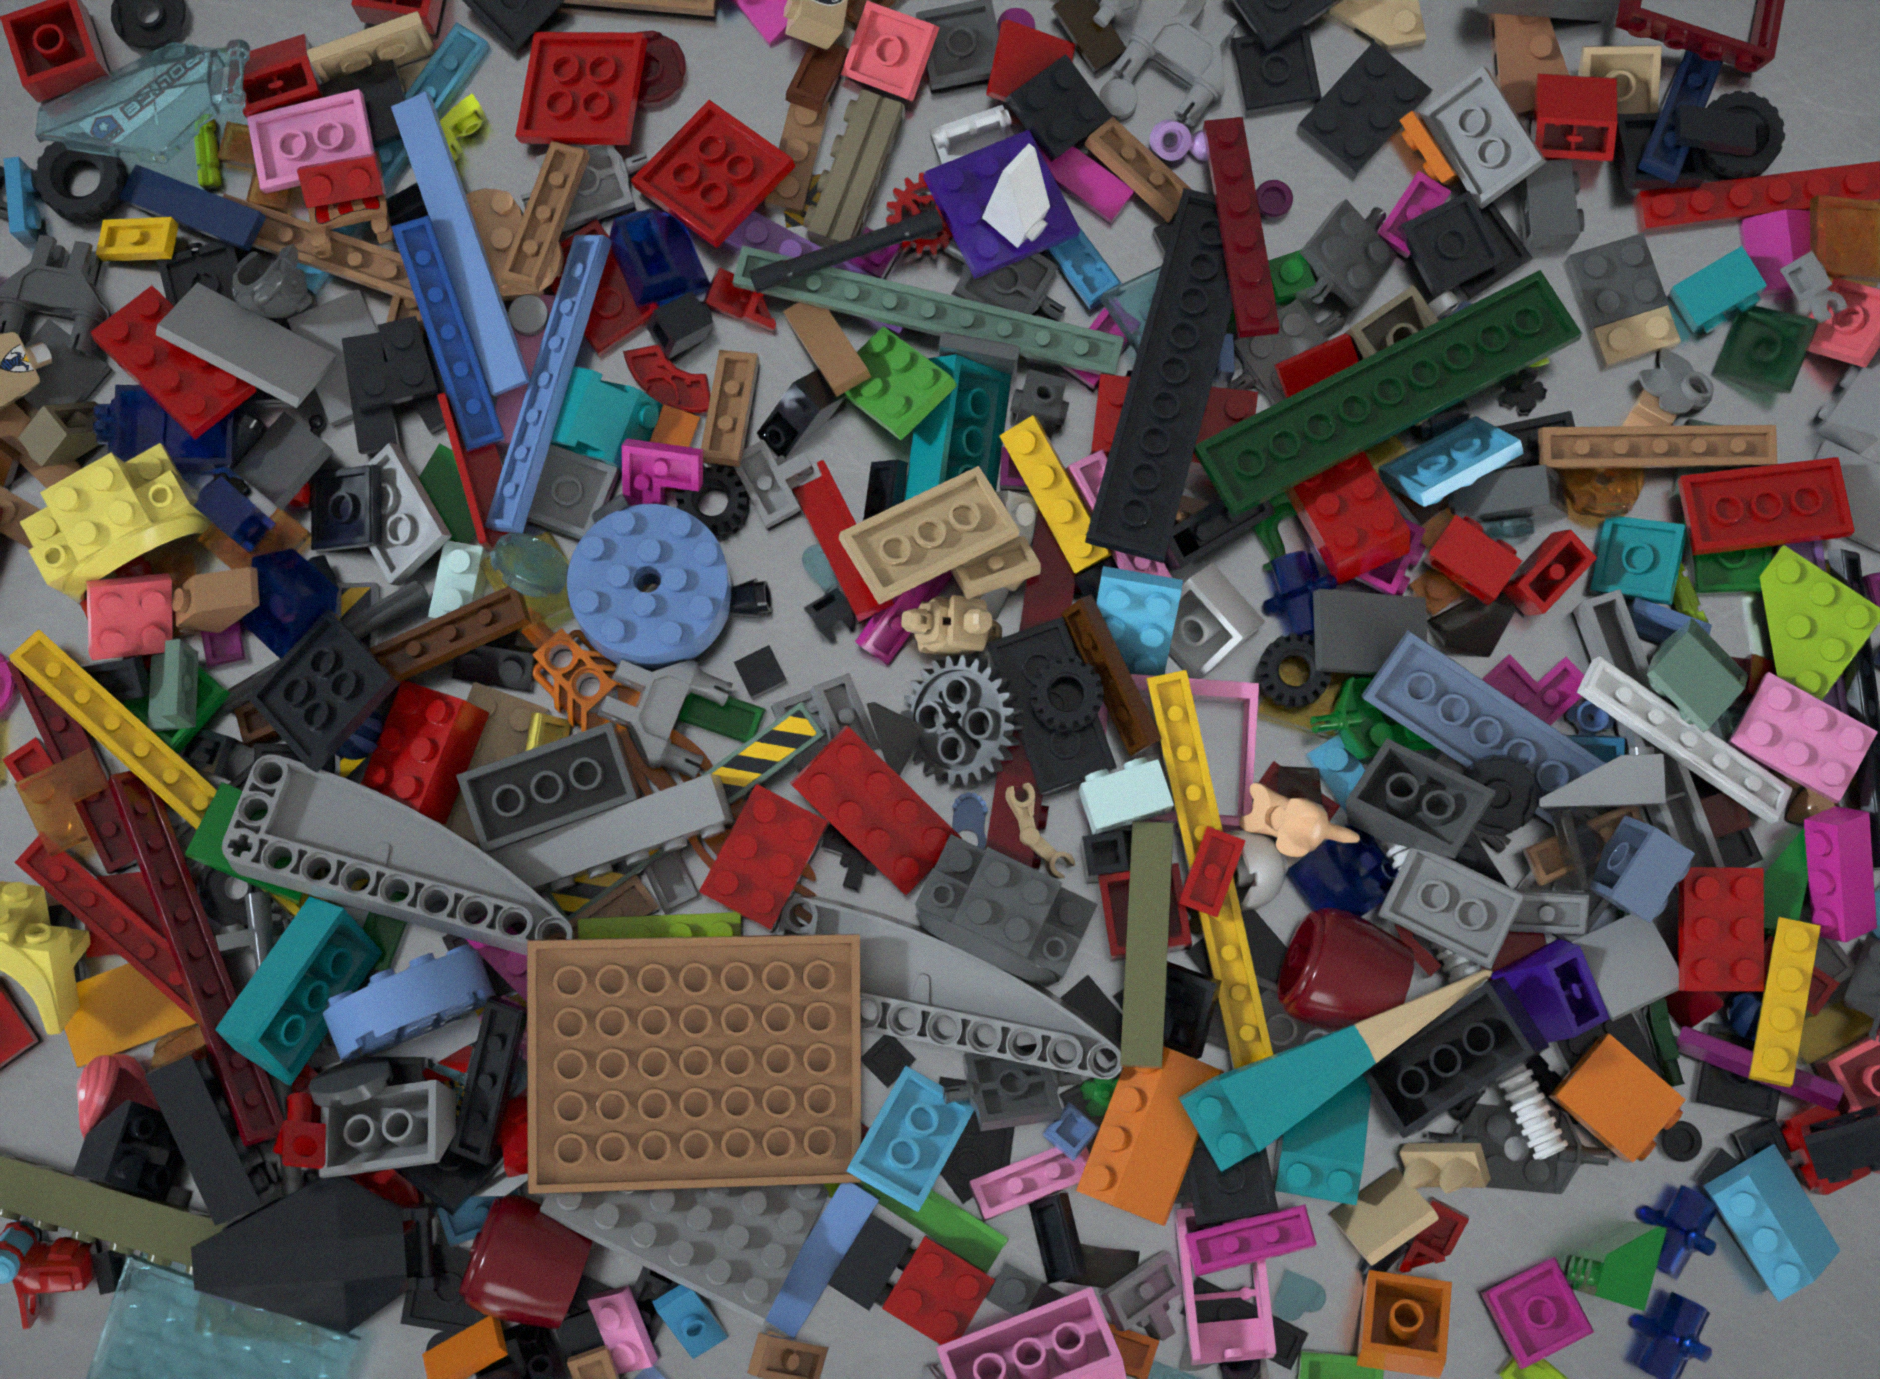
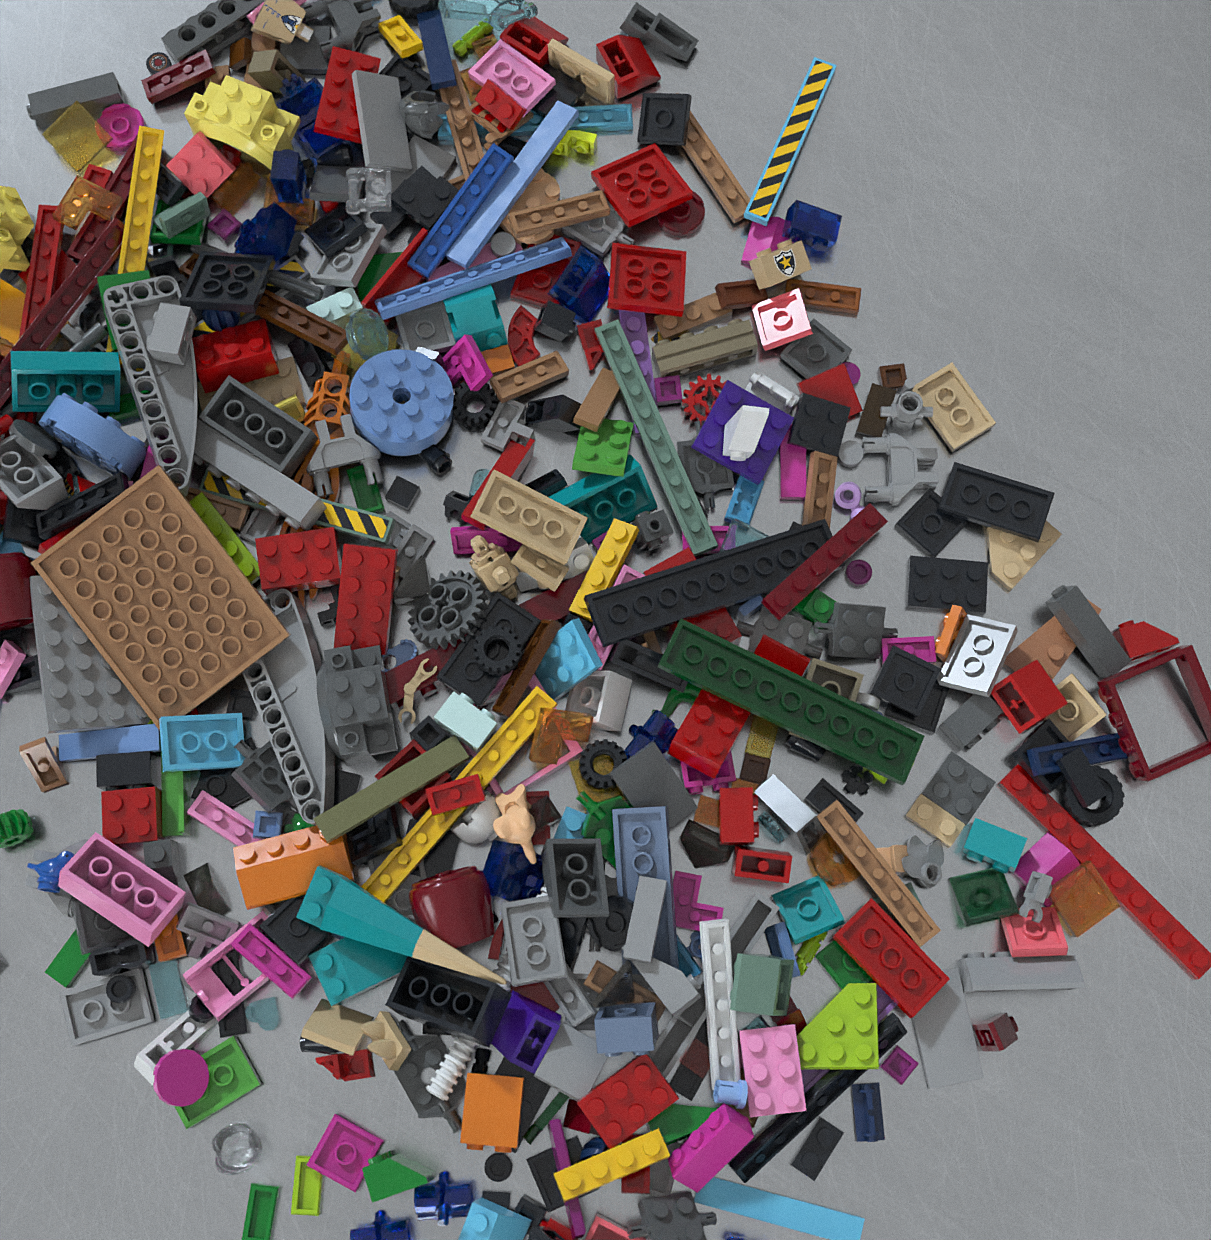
camera: 50 degrees right, 5 degrees down
medium nougat slope [172,567,259,633] -> none
dark azure plate [653,1284,728,1359] -> none
black piece [749,208,943,293] -> none
dark grey tile [939,331,1020,378] -> none
black tile [1029,1192,1087,1284] -> none
orange brick [1357,1270,1452,1378] -> none
medium azure plate [1378,416,1524,507] -> none
clear yellow tile [1798,998,1874,1065] -> none
none -> light grey brick [146,302,197,365]
none -> clear plate [346,168,391,215]
none -> clear orange plate [529,707,594,765]
none -> light grey tile [623,876,667,964]
none -> light blue bush [713,1079,748,1109]

